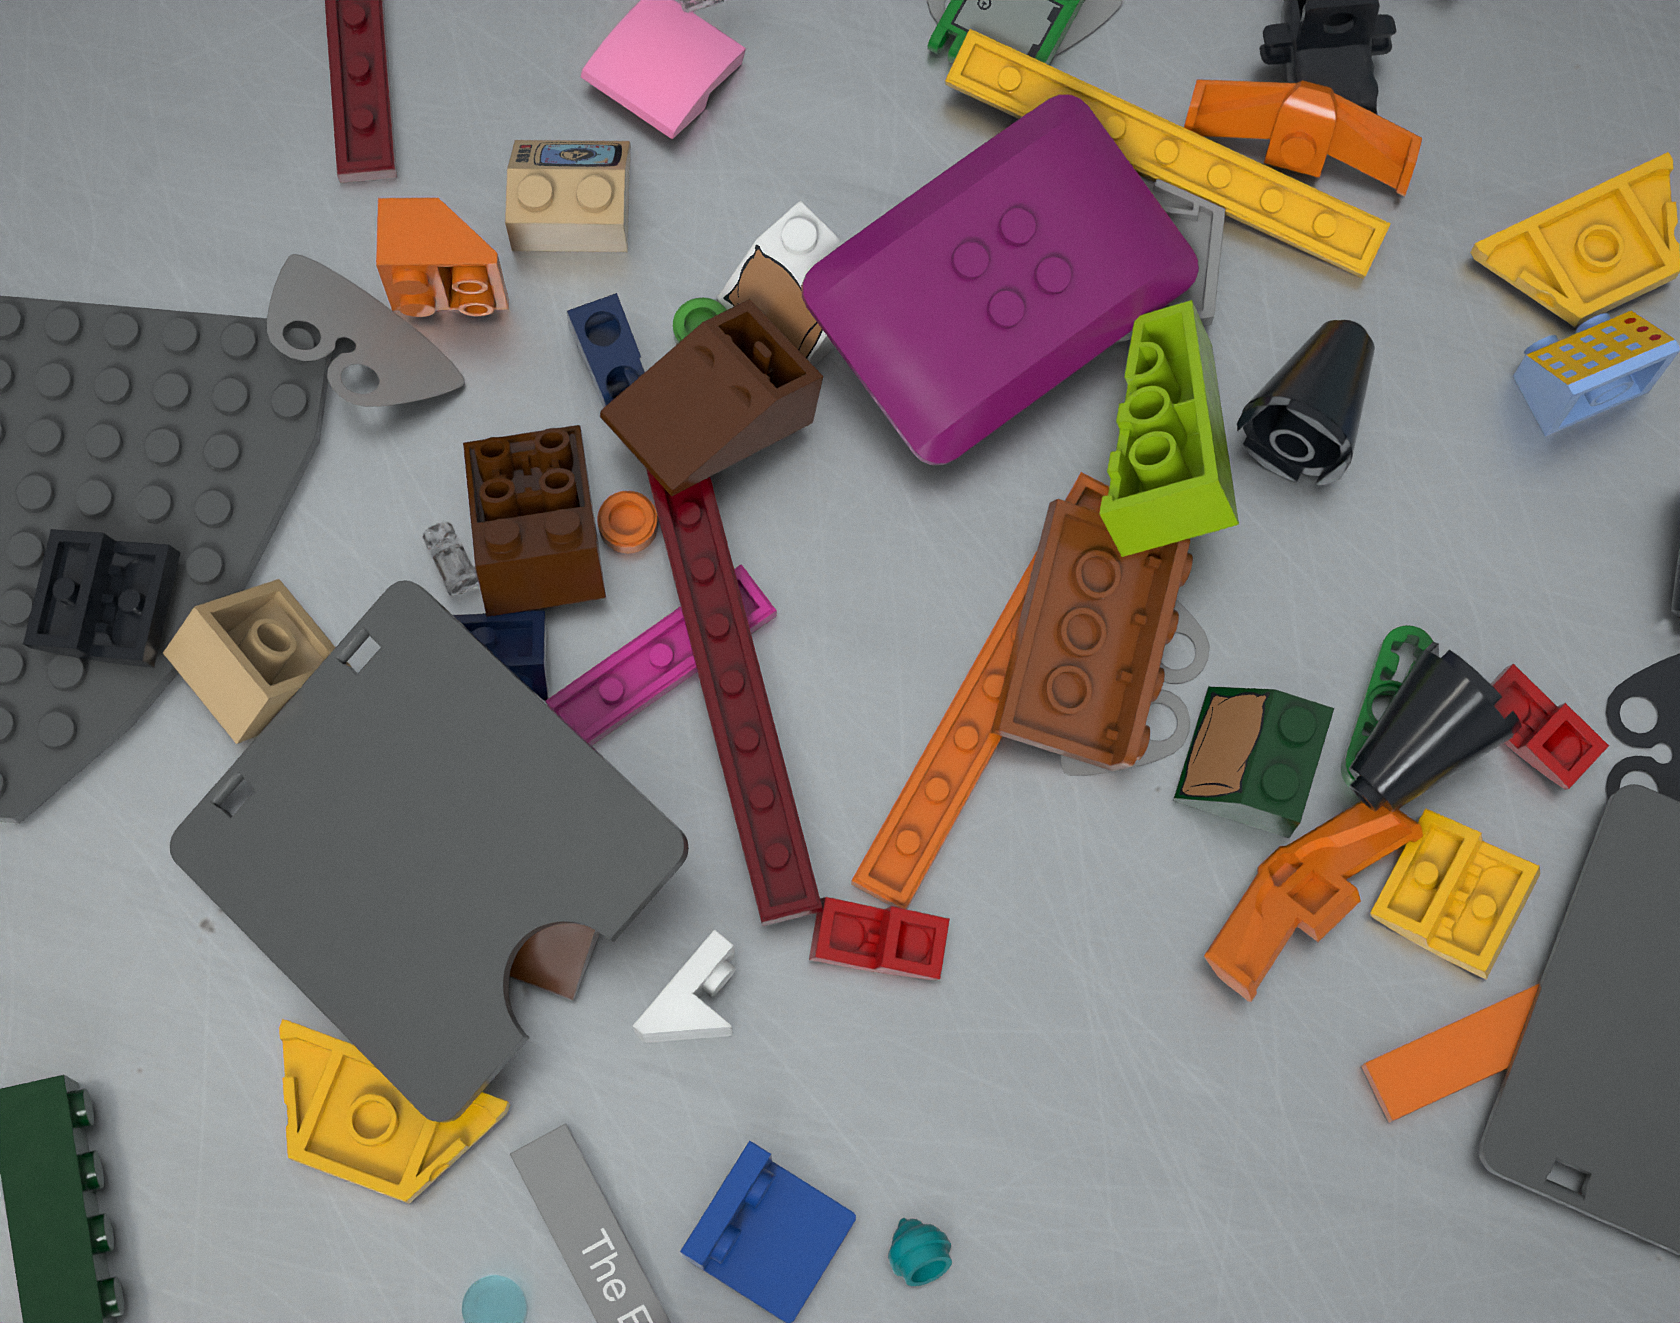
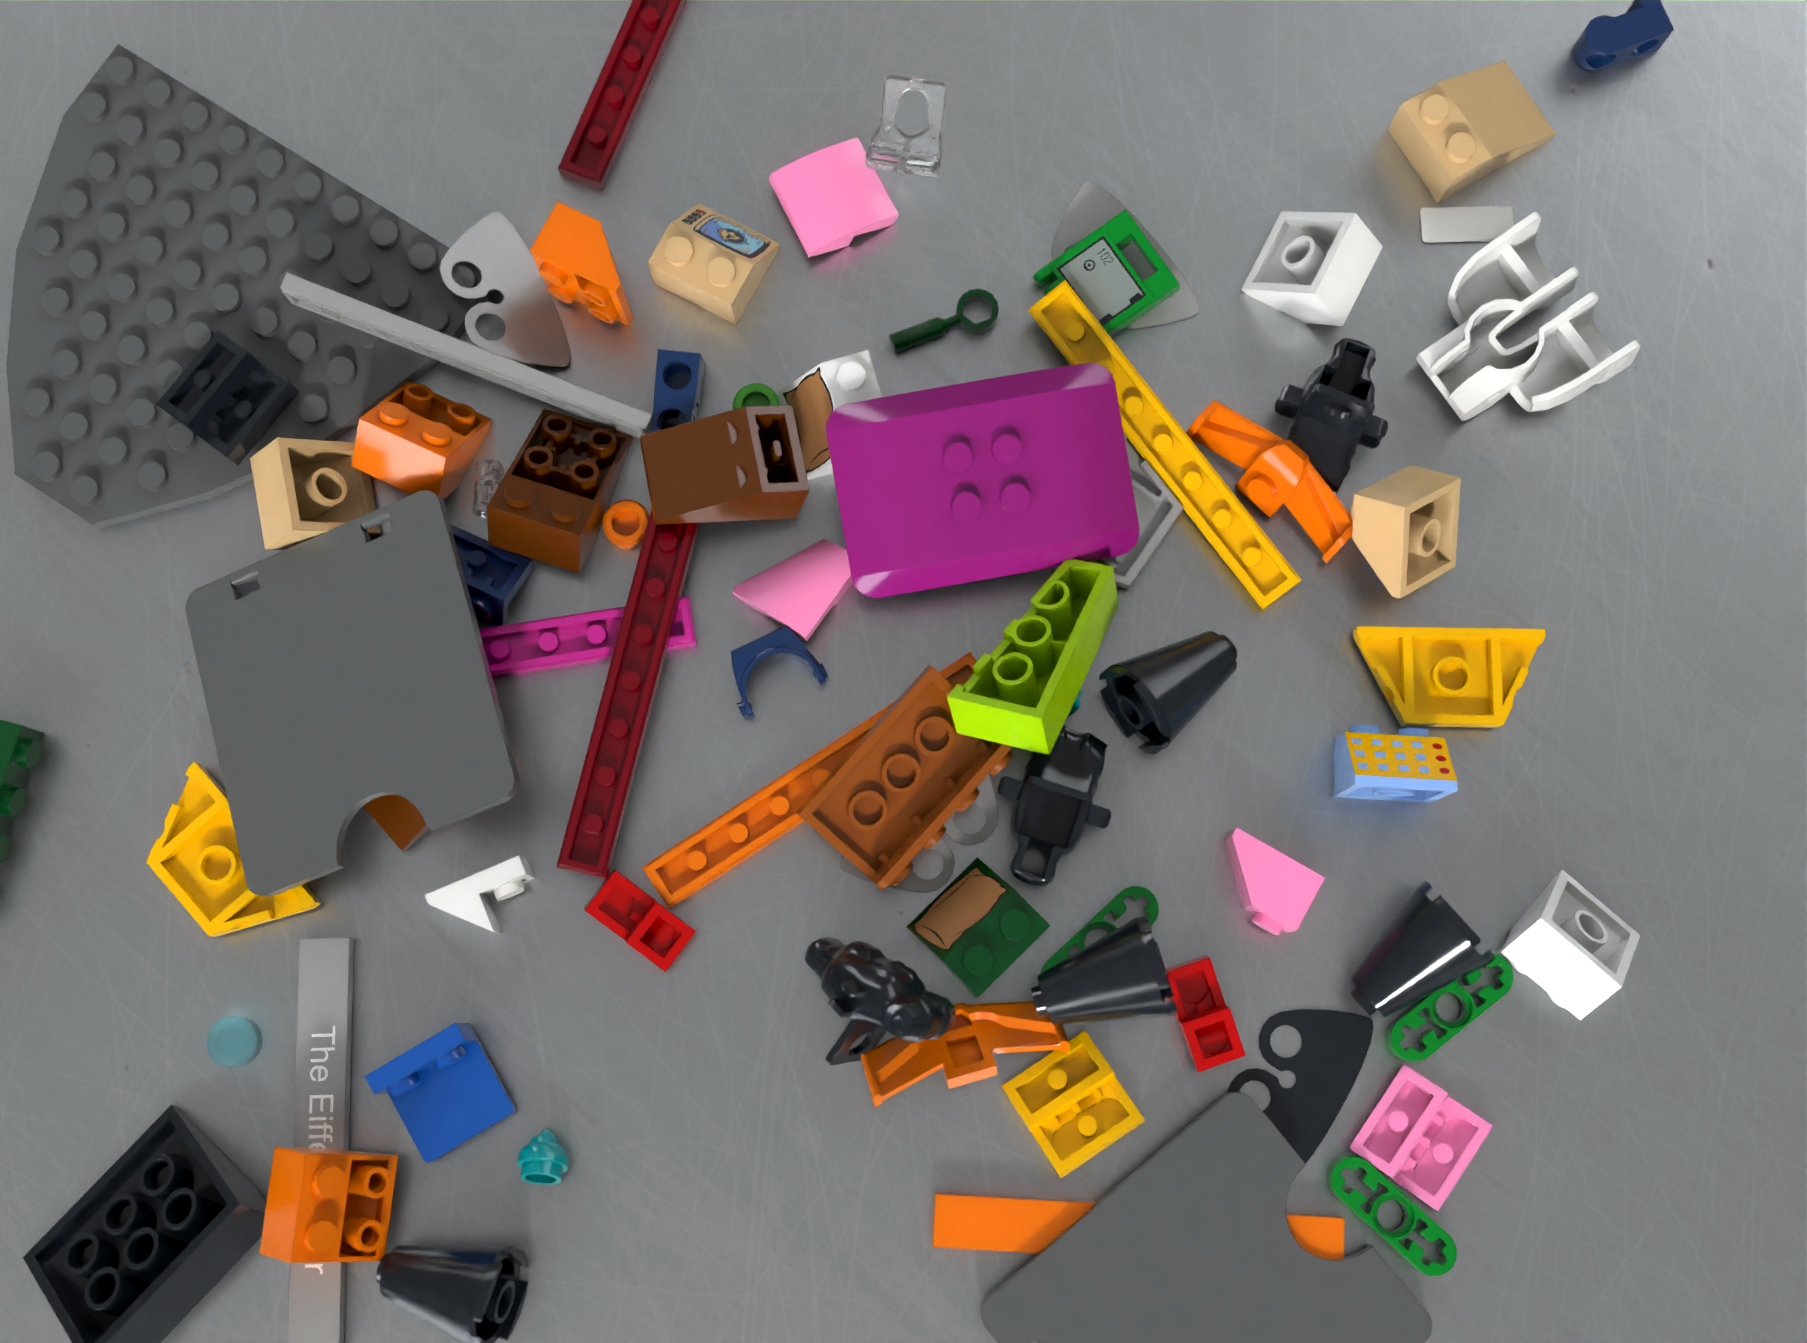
camera: 30 degrees right, 5 degrees up
none -> light grey tile [280,273,652,439]
none -> orange slope [351,382,492,500]
none -> dark blue helmet [731,625,828,719]
none -> bright pink slope [732,539,853,641]
none -> black piece [805,937,956,1066]
none -> dark green piece [889,289,999,352]
none -> black piece [997,725,1111,886]
none -> bright pink slope [1224,827,1325,935]
none -> tan slope [1351,465,1461,599]

